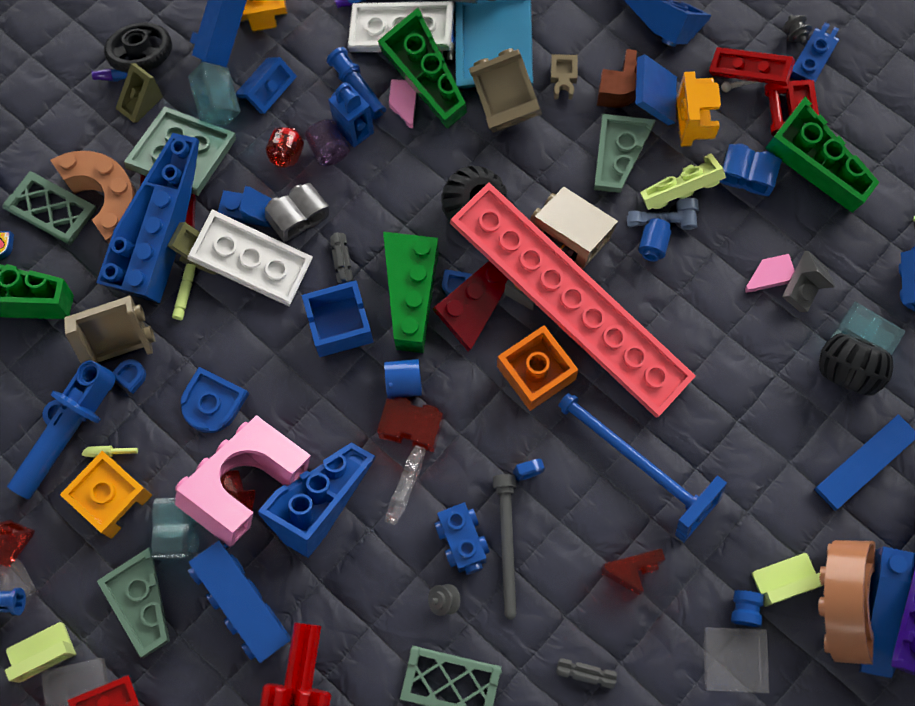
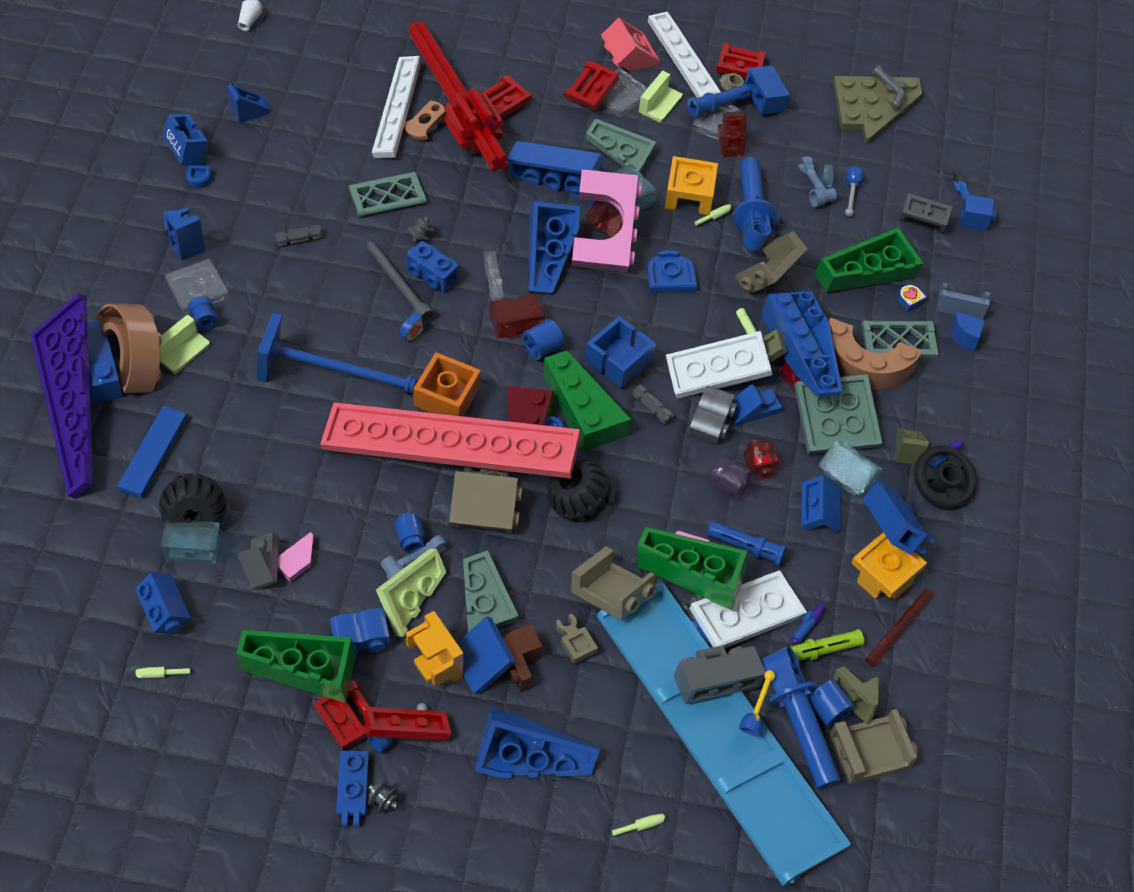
camera: 140 degrees right, 15 degrees down
blue tile [113,359,146,394] -> none
blue brick [328,83,374,147] -> none
clear red slope [601,548,665,595] -> none

